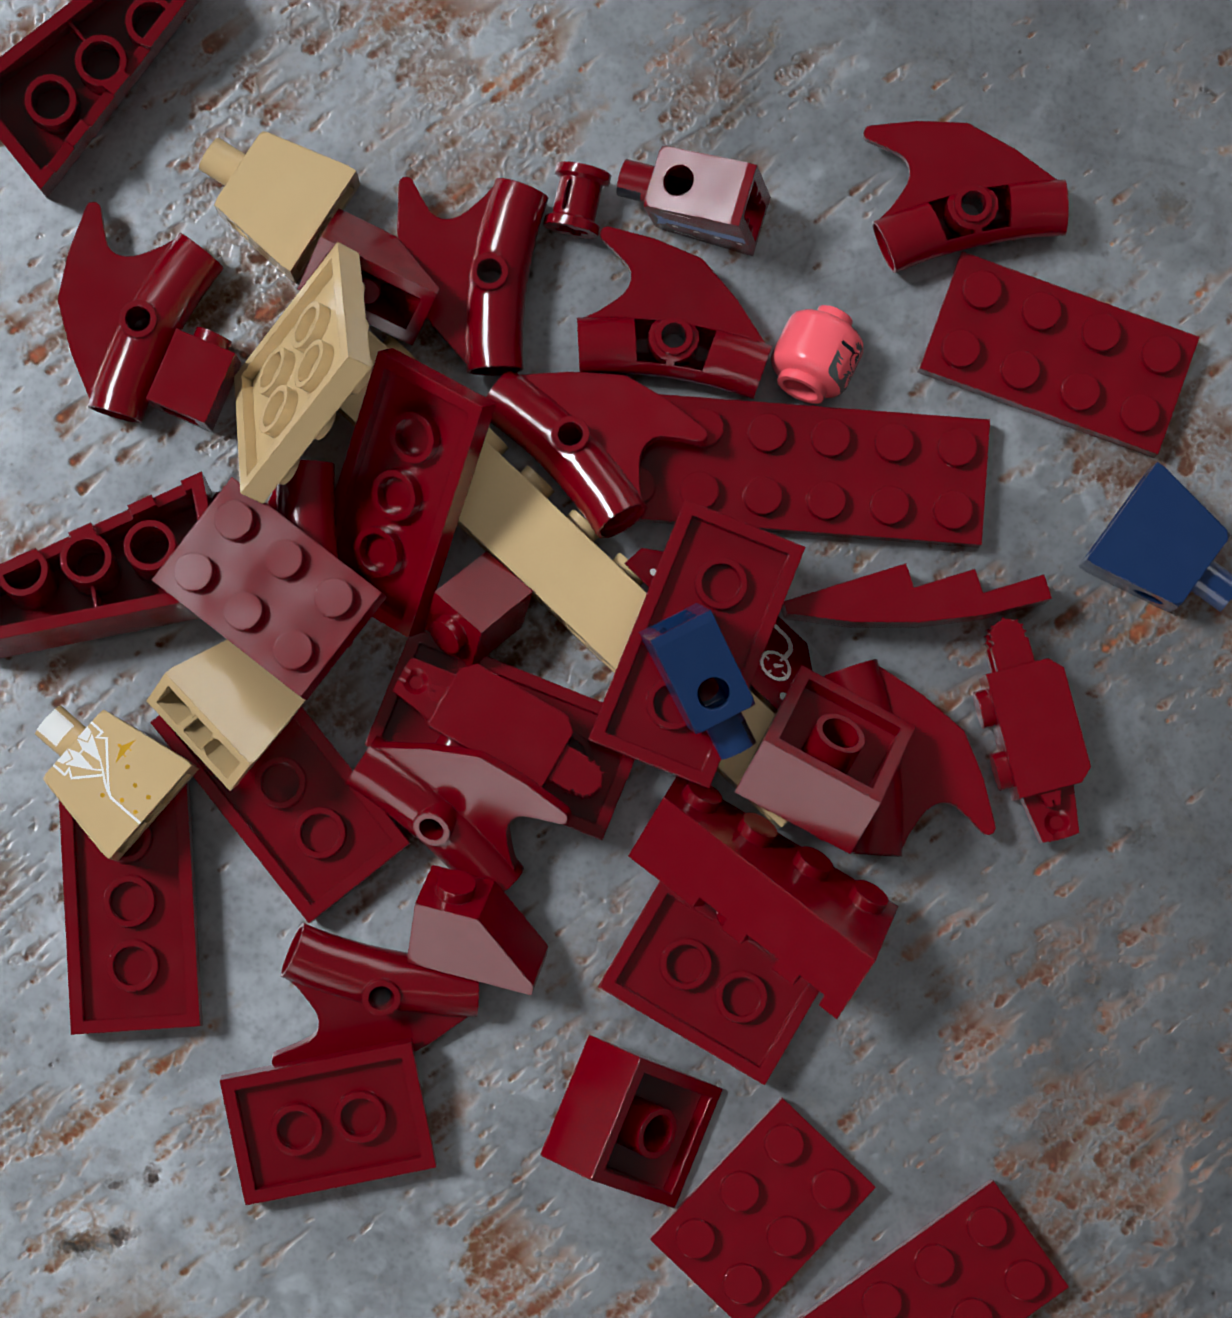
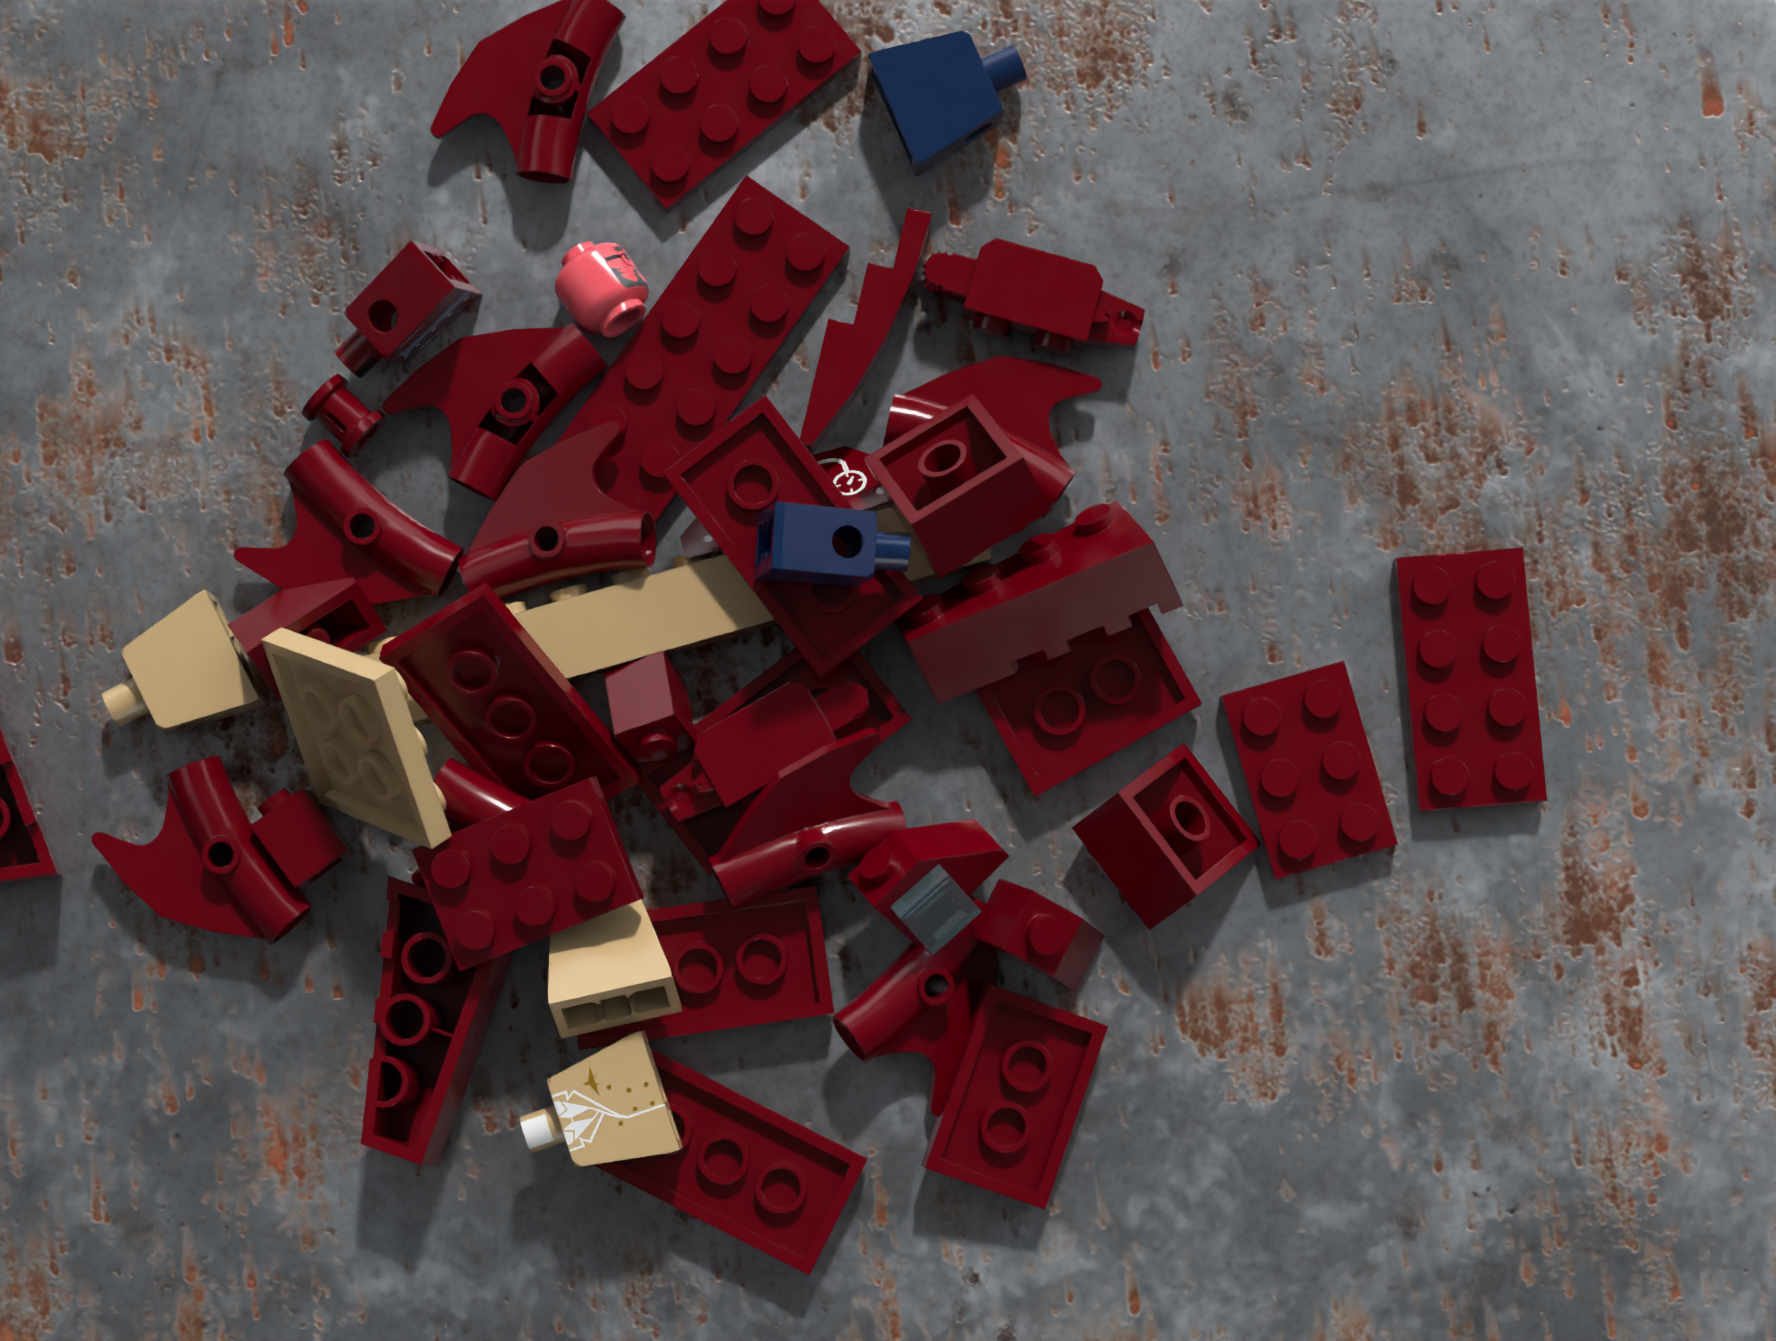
camera: 55 degrees left, 0 degrees up
none -> clear light blue tile [891,864,982,955]
none -> dark red slope [970,878,1105,993]

